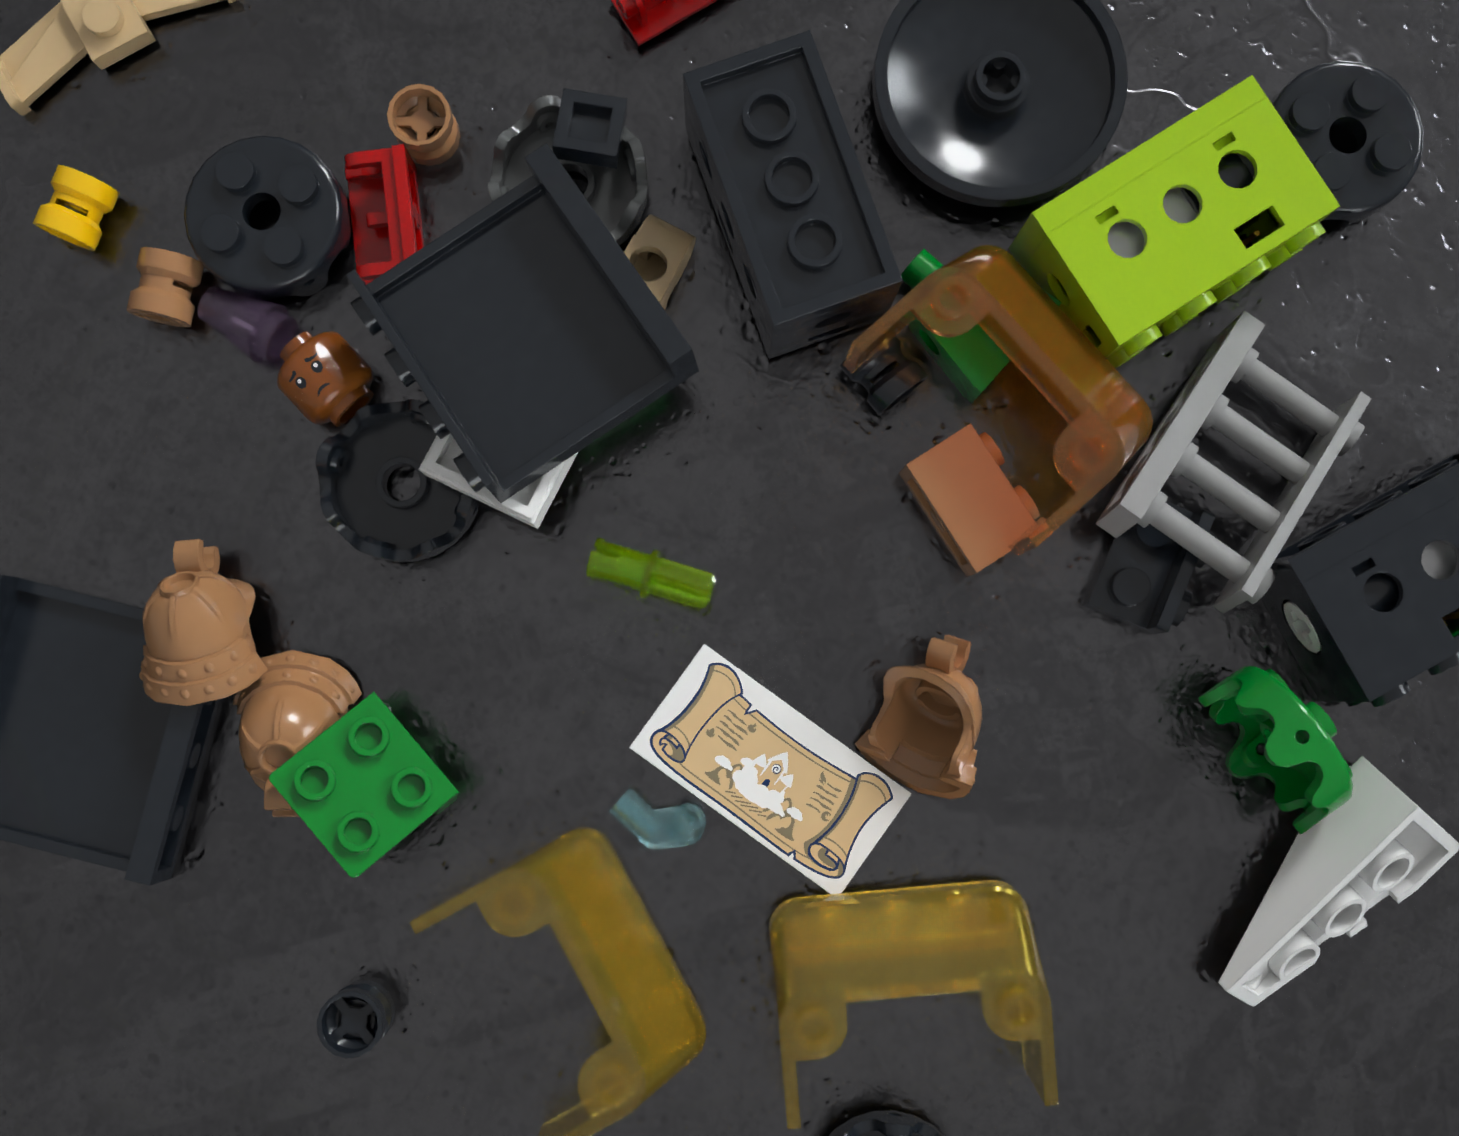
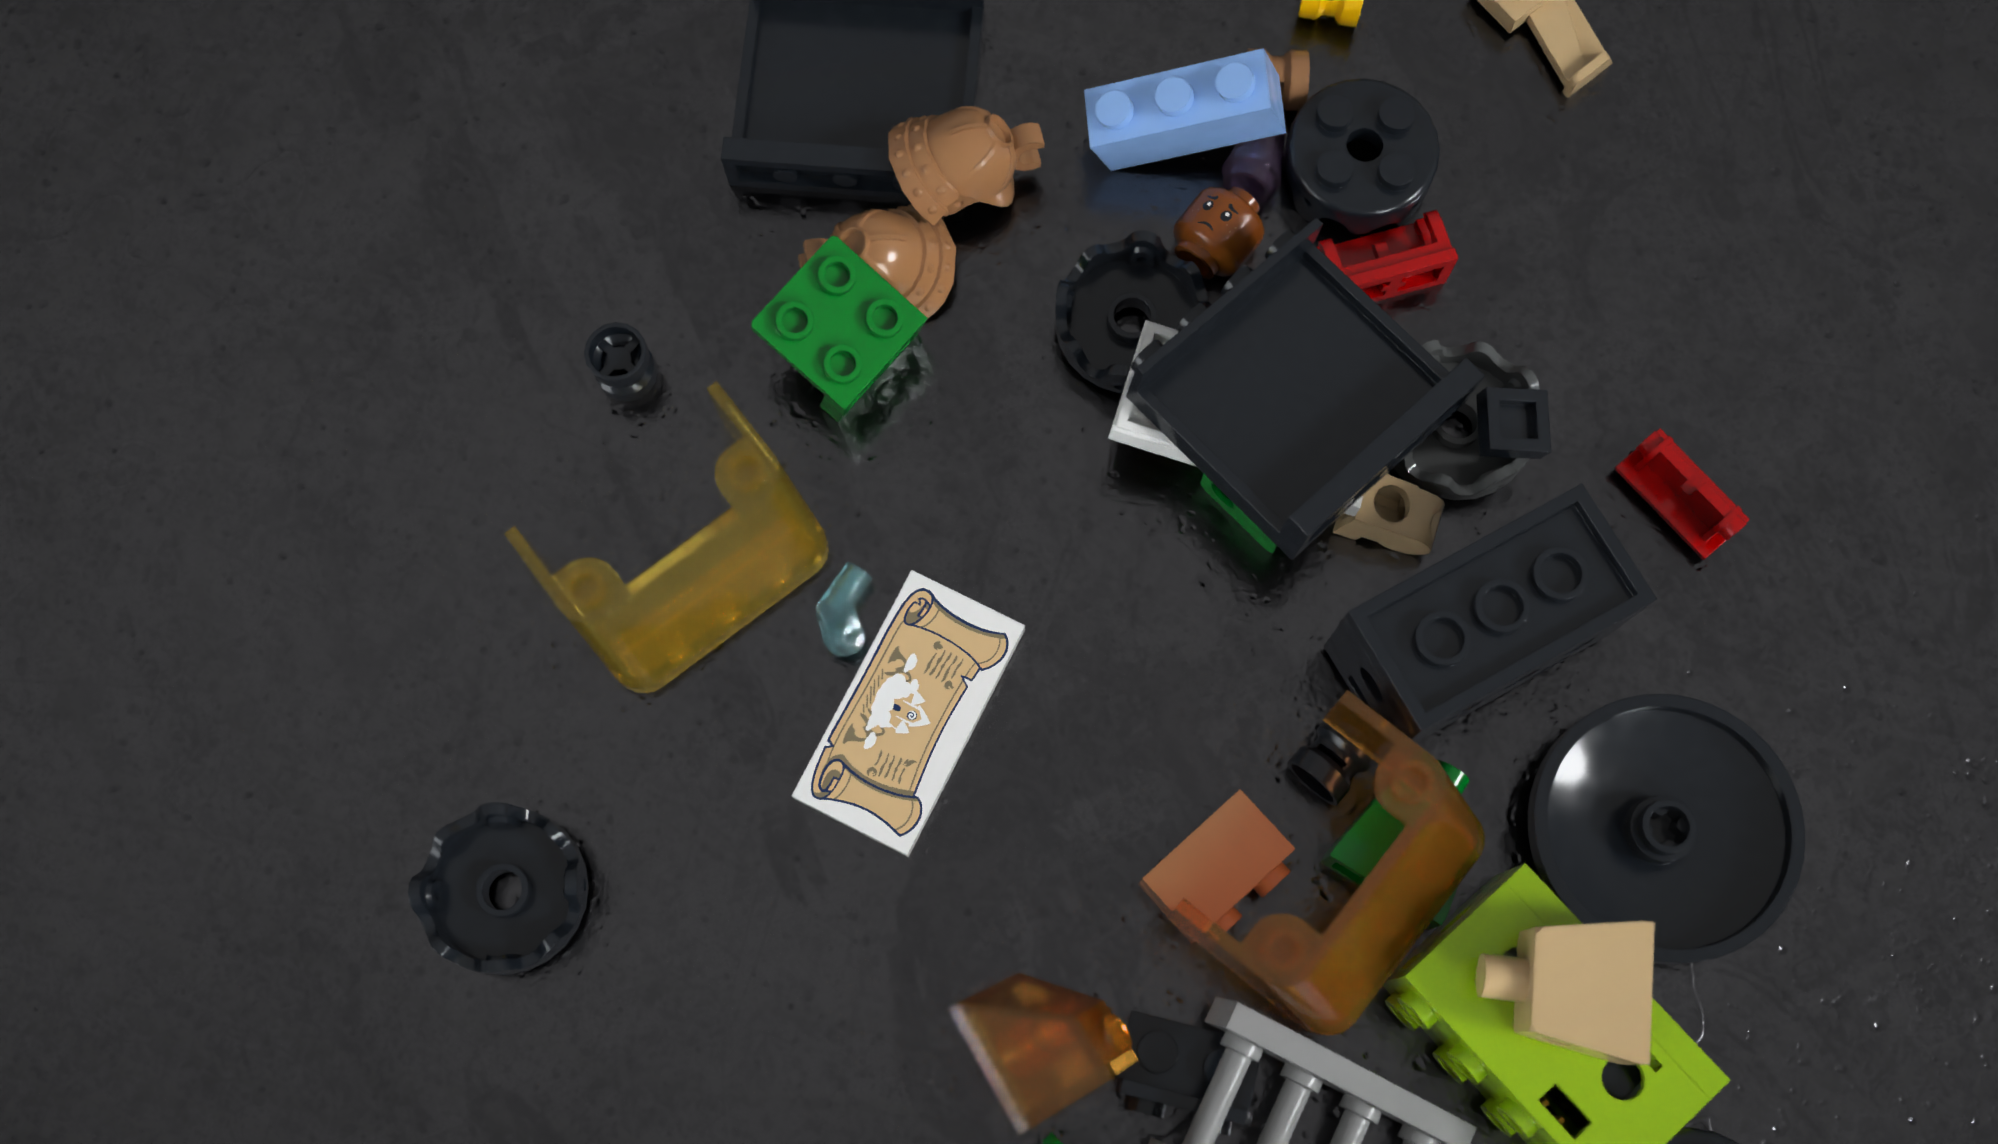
camera: 90 degrees right, 10 degrees down
medium nougat wheel [387,84,460,166] -> none
clear neon green axle [586,537,715,609] -> none
clear yellow windscreen [769,880,1059,1129] -> none
medium nougat helmet [855,634,982,799] -> none
none -> clear orange slope [949,973,1139,1135]
none -> light blue brick [1084,48,1286,171]
none -> tan torso [1476,921,1655,1065]

